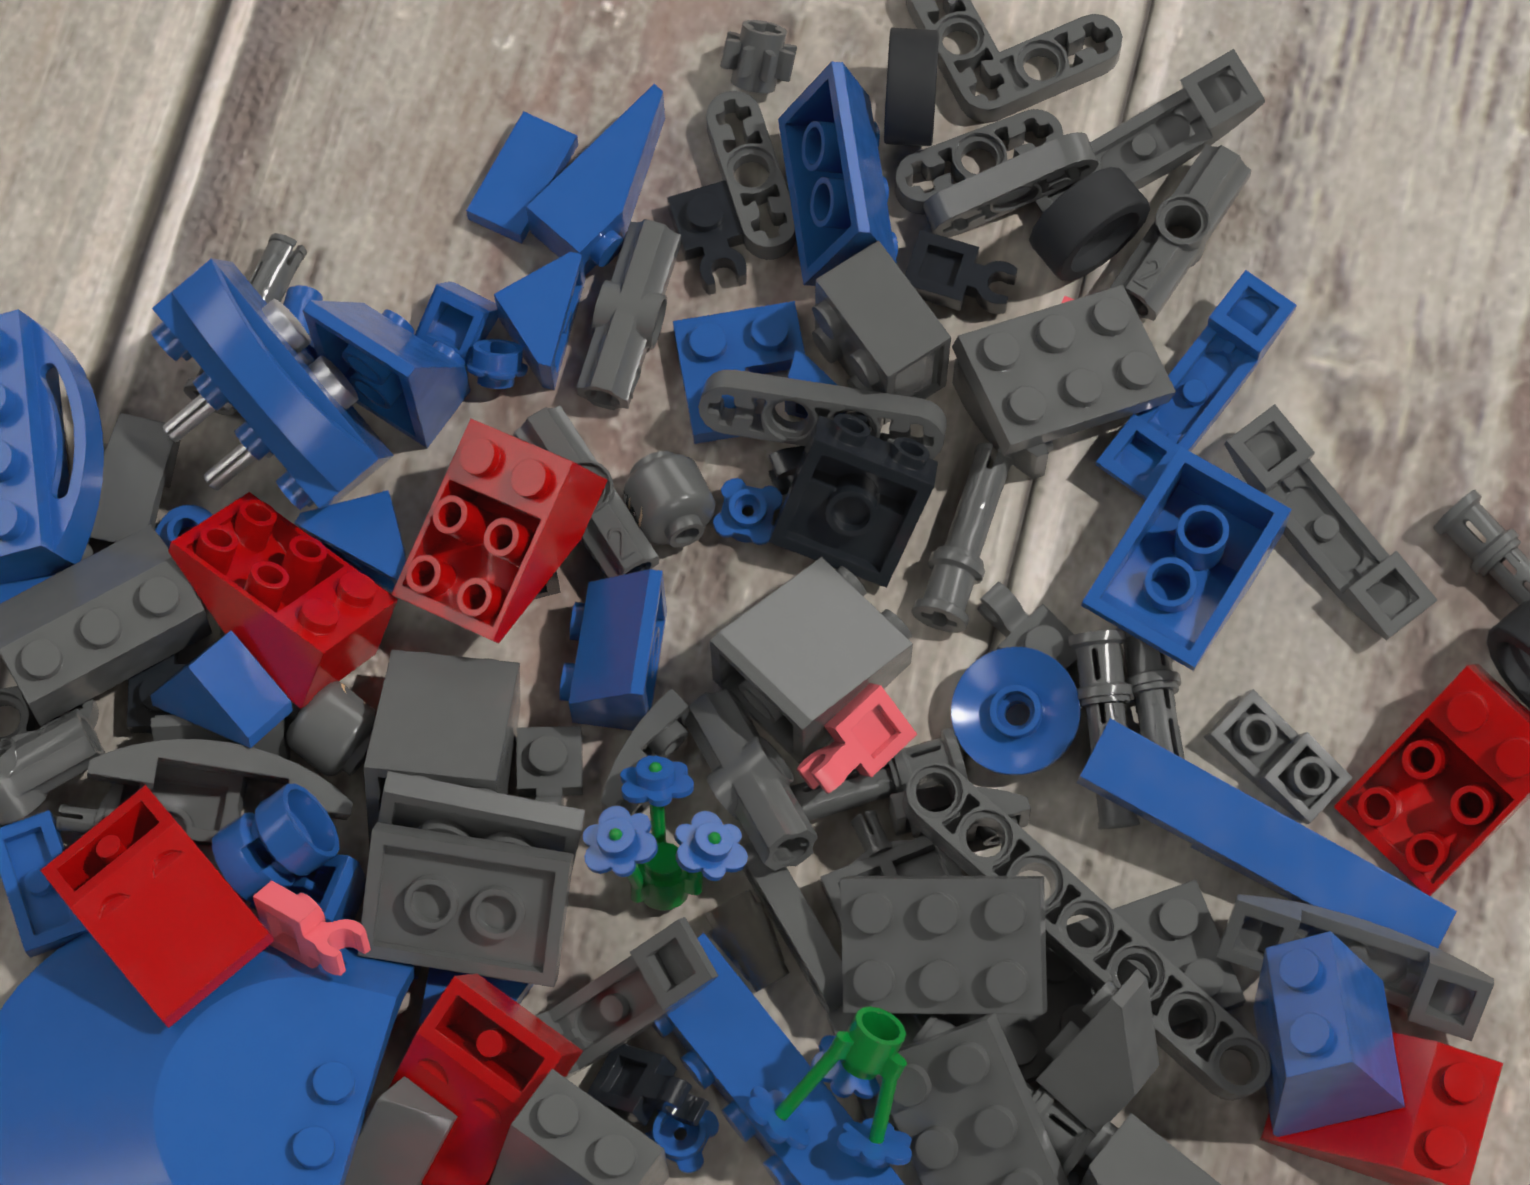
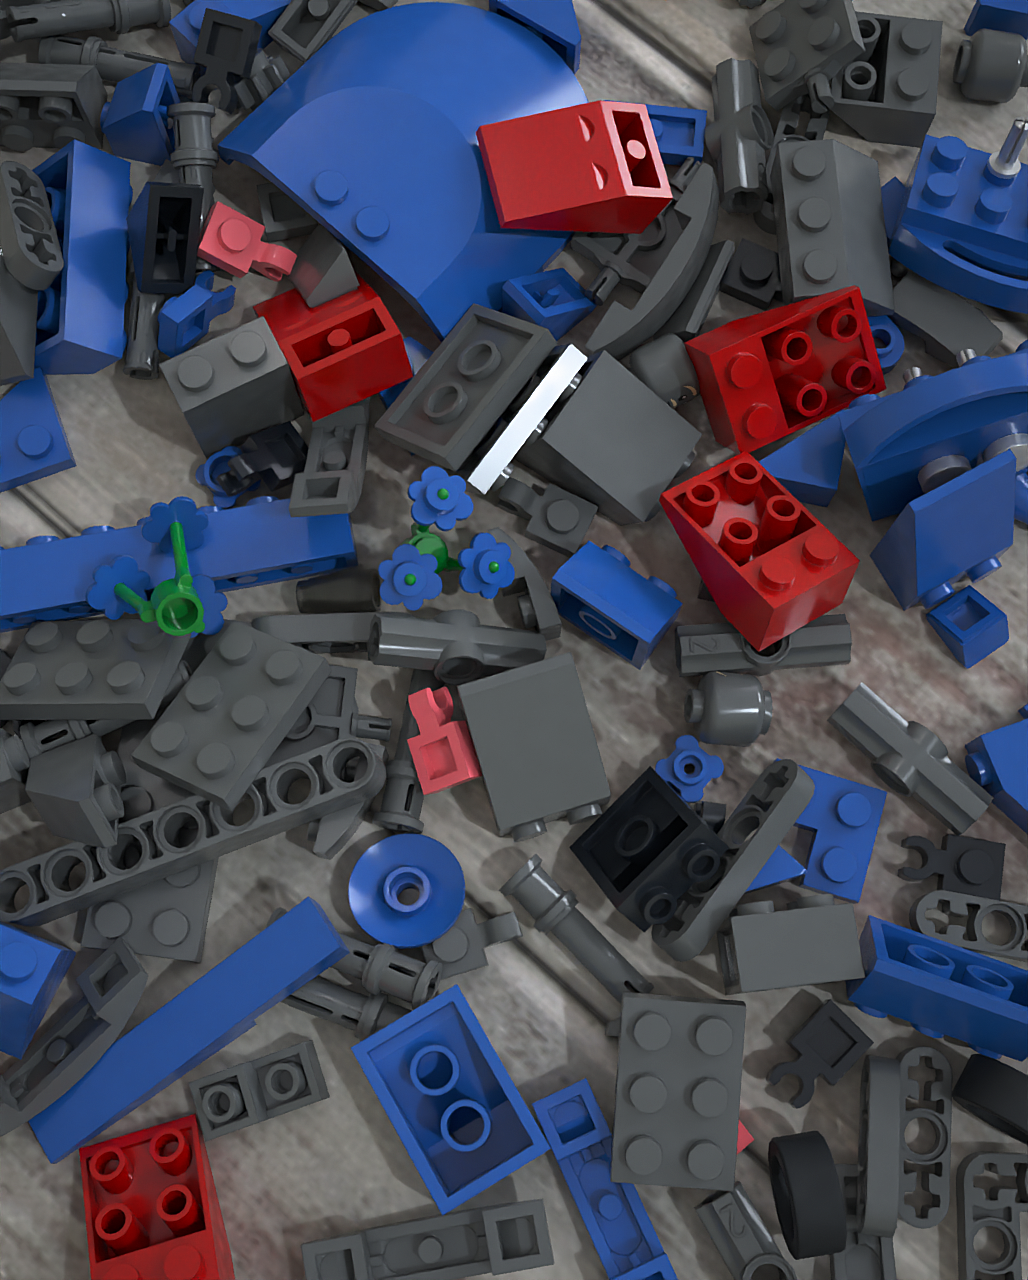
camera: 115 degrees right, 5 degrees up
blue slope [150,630,293,748] -> none
blue wheel [212,783,339,904] -> none
coral plate [253,881,371,976] -> none
blue plate [466,339,528,389] -> none
blue slope [494,252,586,390] -> none

